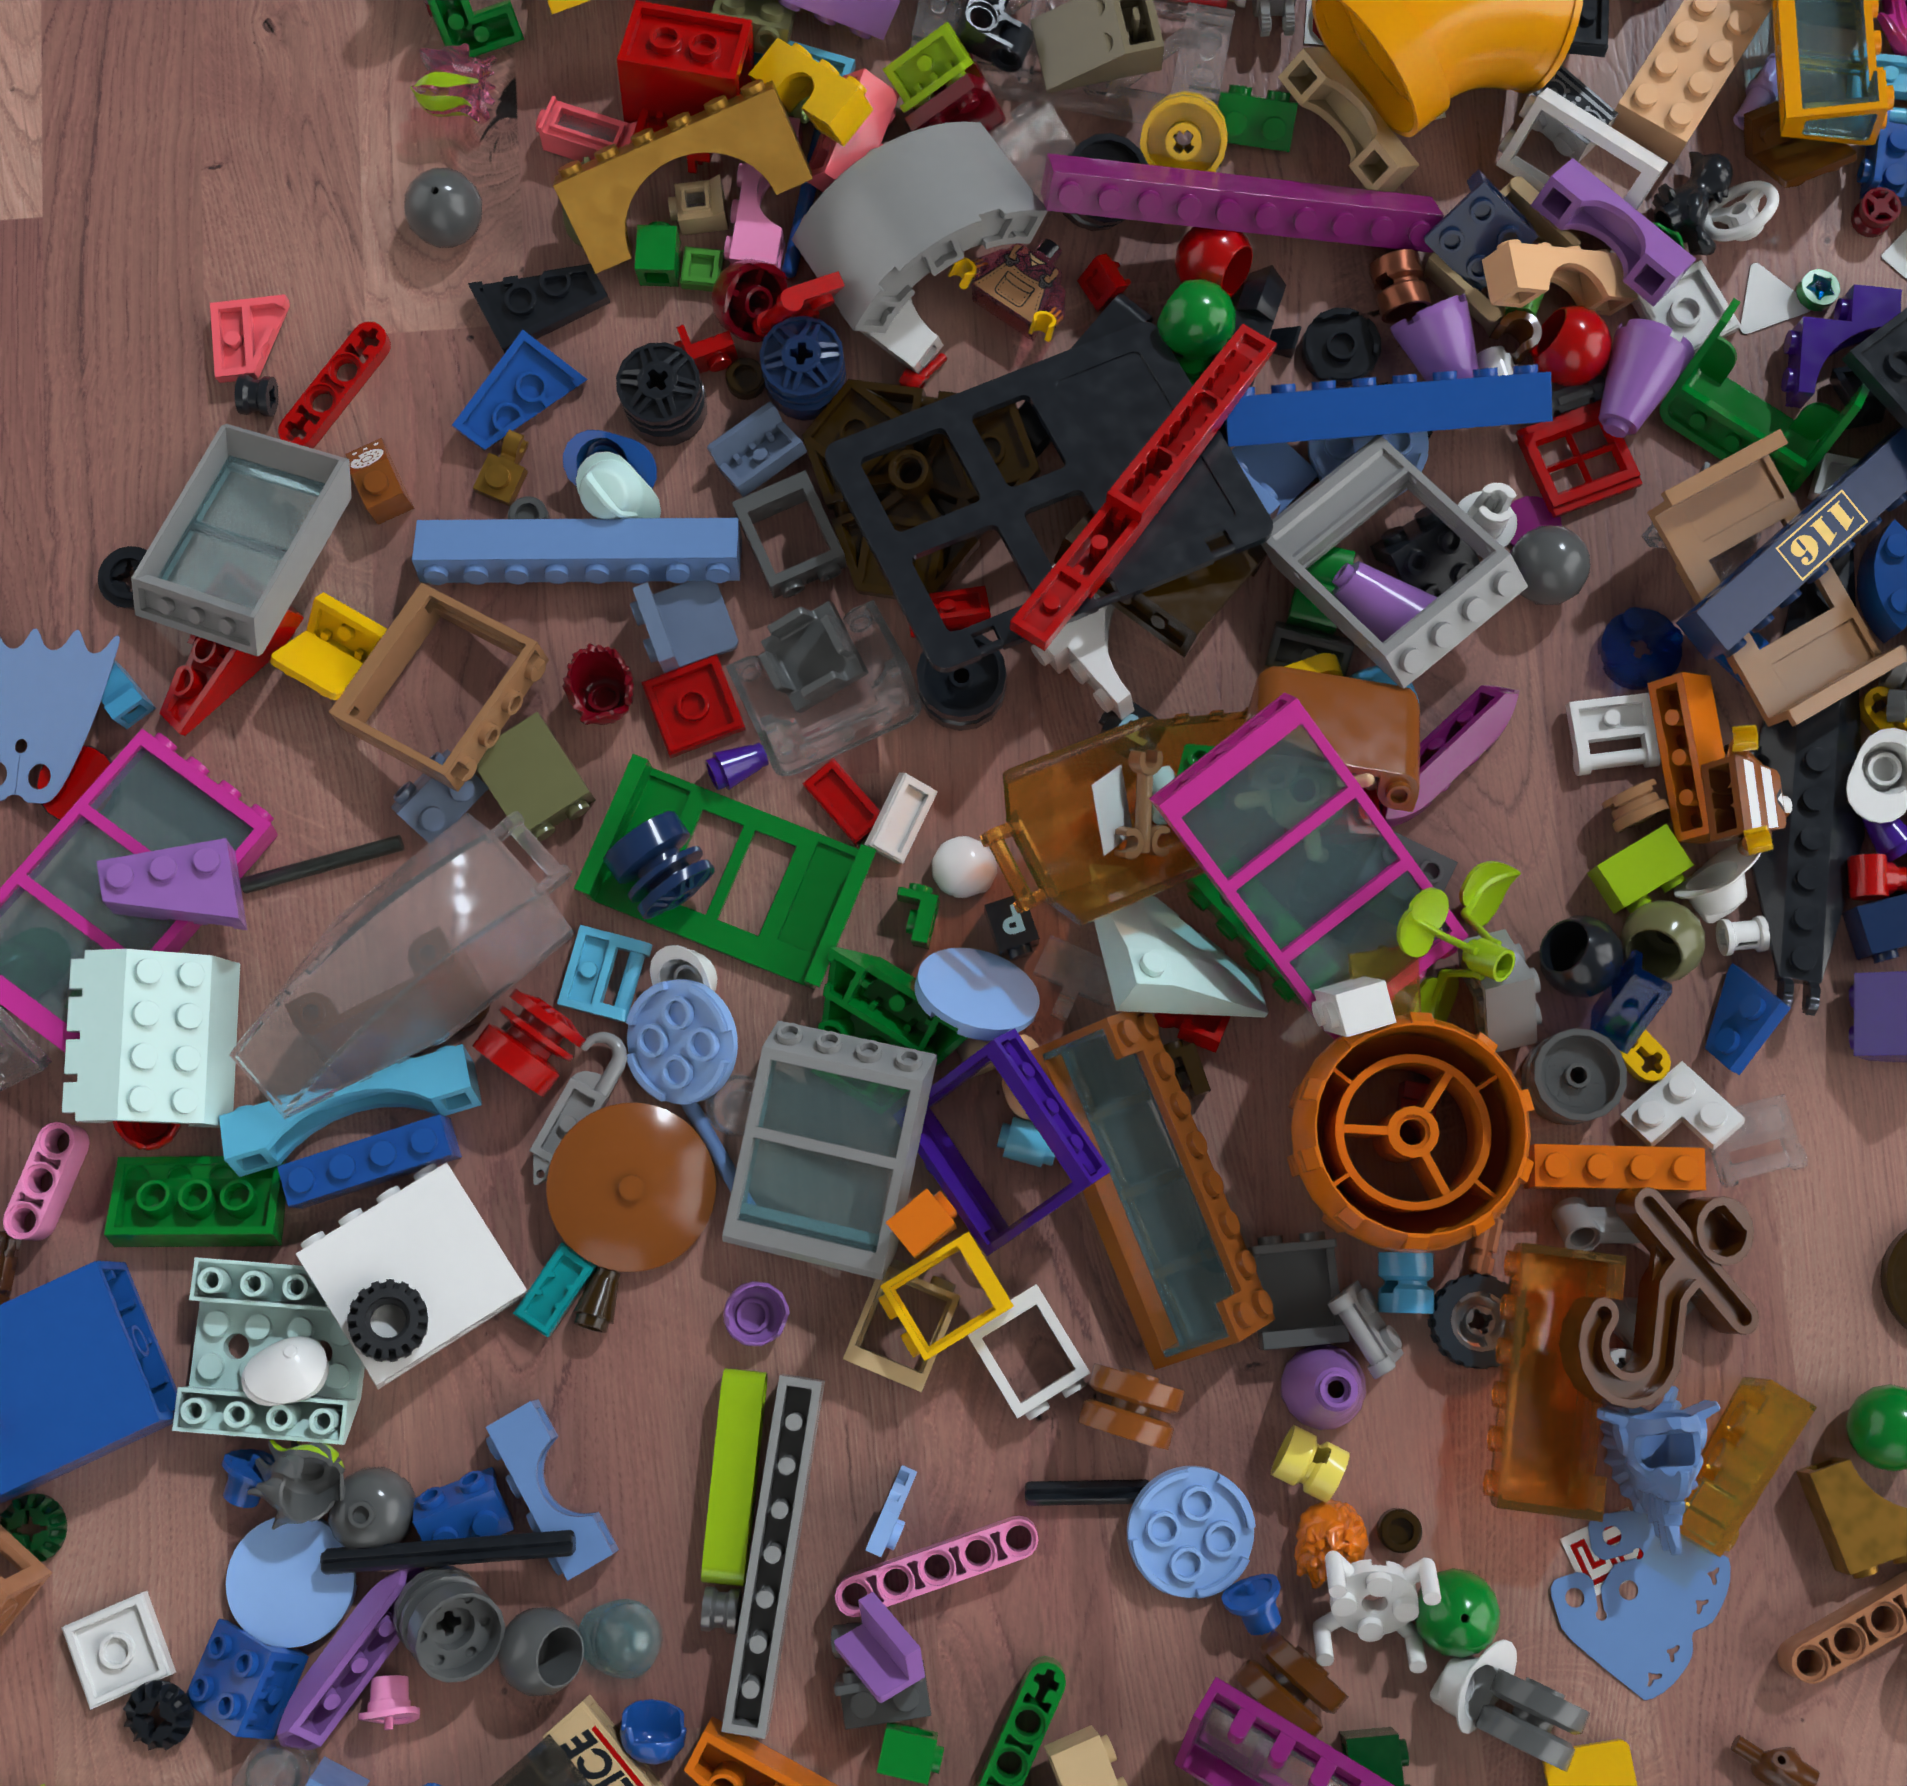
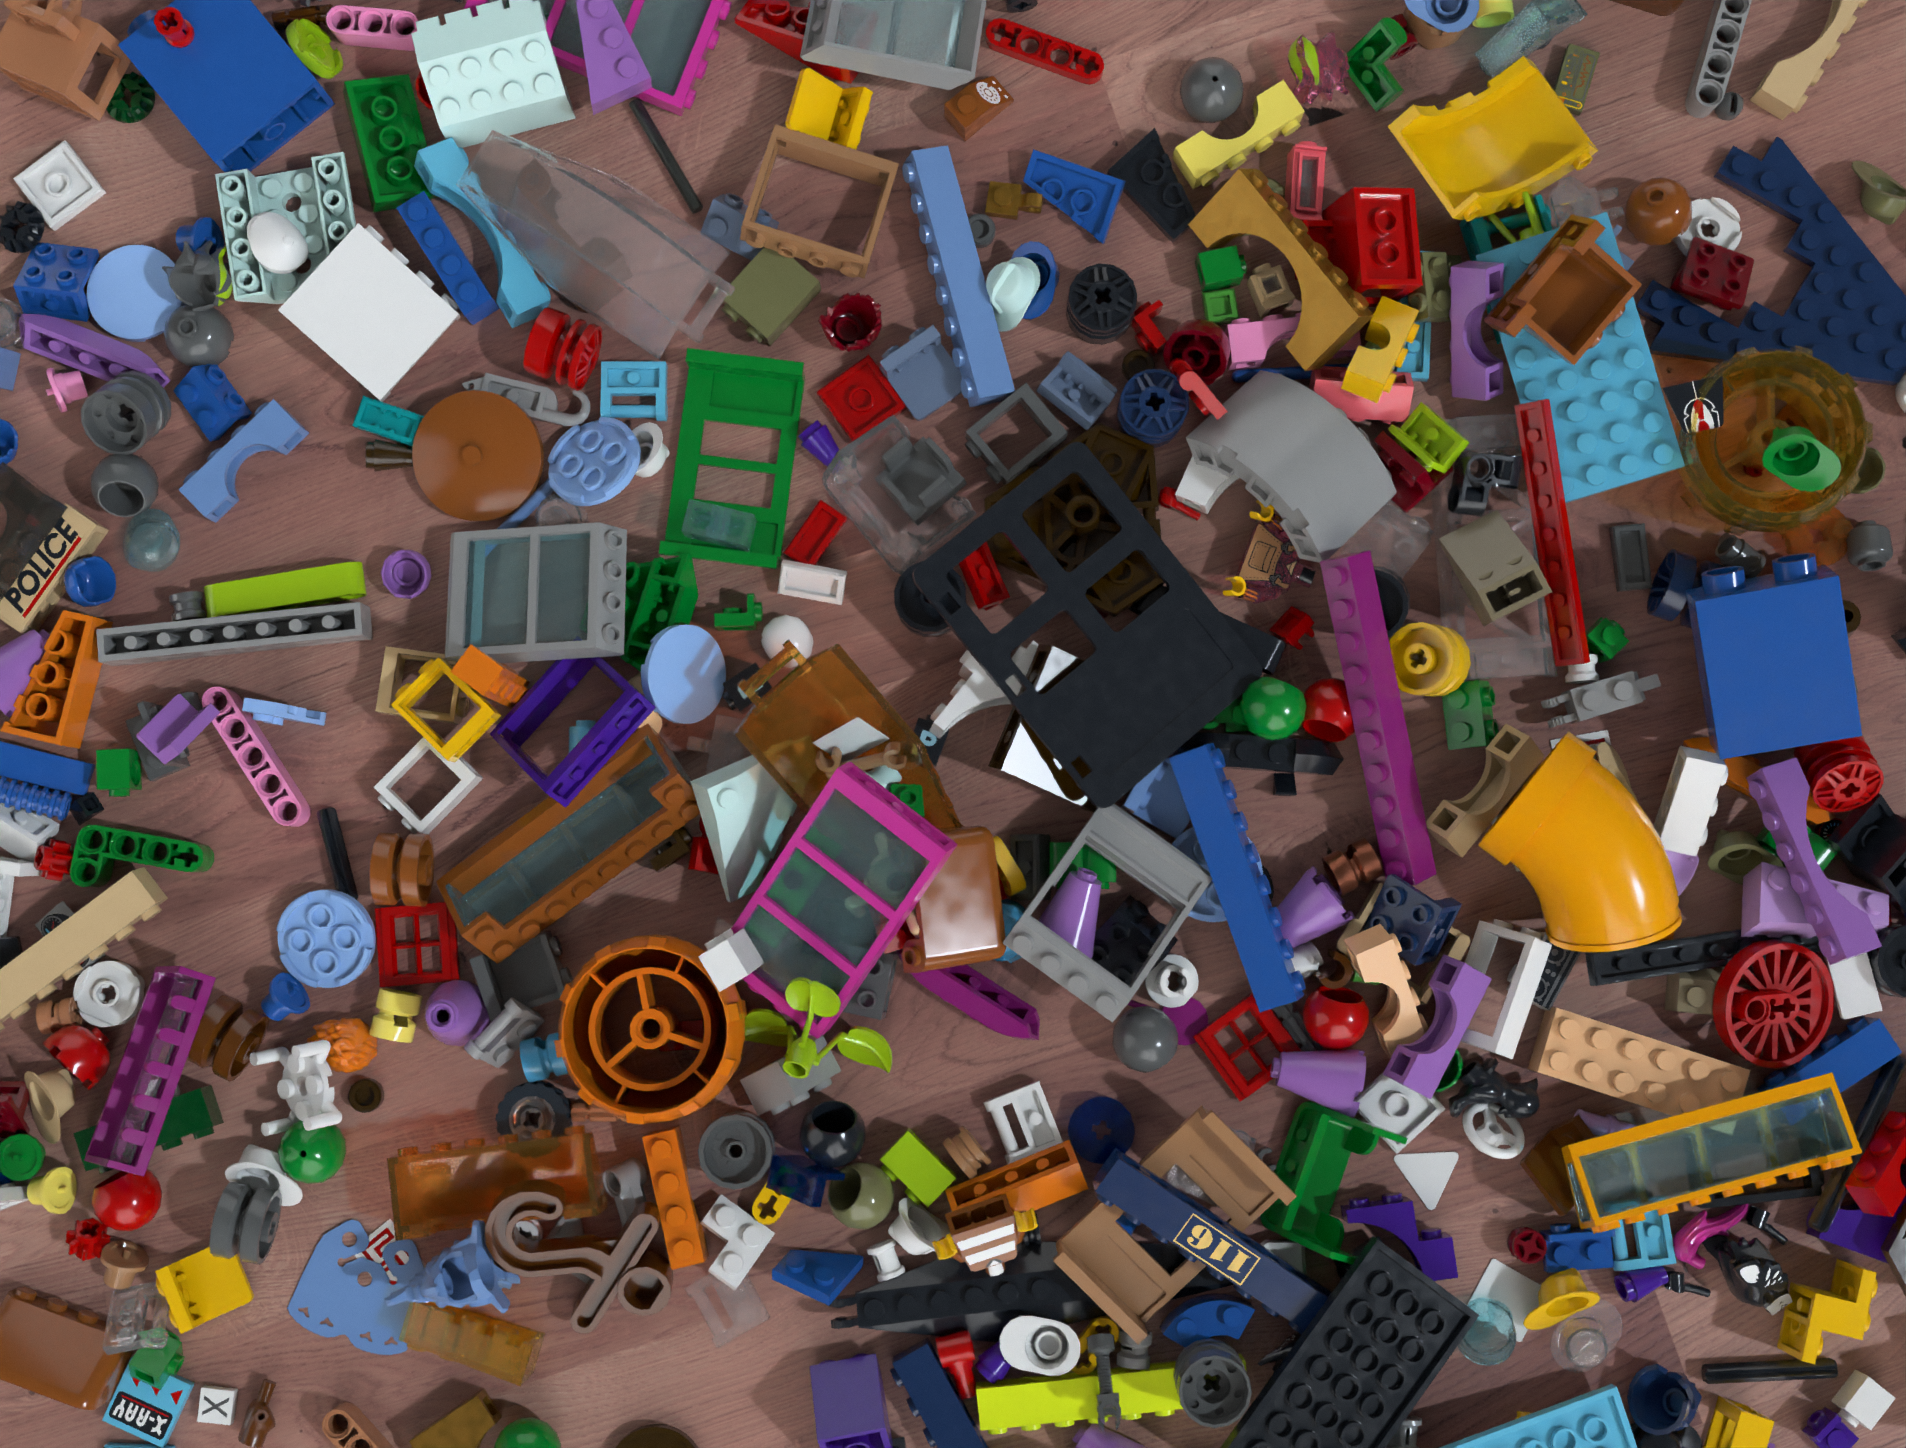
camera: 75 degrees right, 5 degrees up
black axle [320,1530,576,1575] -> none
black tyre [347,1279,428,1362] -> none
dark blue wheel [603,811,715,919] -> none
red slope [1010,324,1277,651] -> none
black tile [1302,308,1381,387] -> none
clear yellow piece [1348,945,1421,1016] -> none
tile [1796,269,1840,311] -> none
none -> lime tile [285,18,343,79]
none -> red piece [375,902,460,987]
none -> clear light blue brick [681,499,757,552]
none -> light yellow arch [1172,79,1305,189]

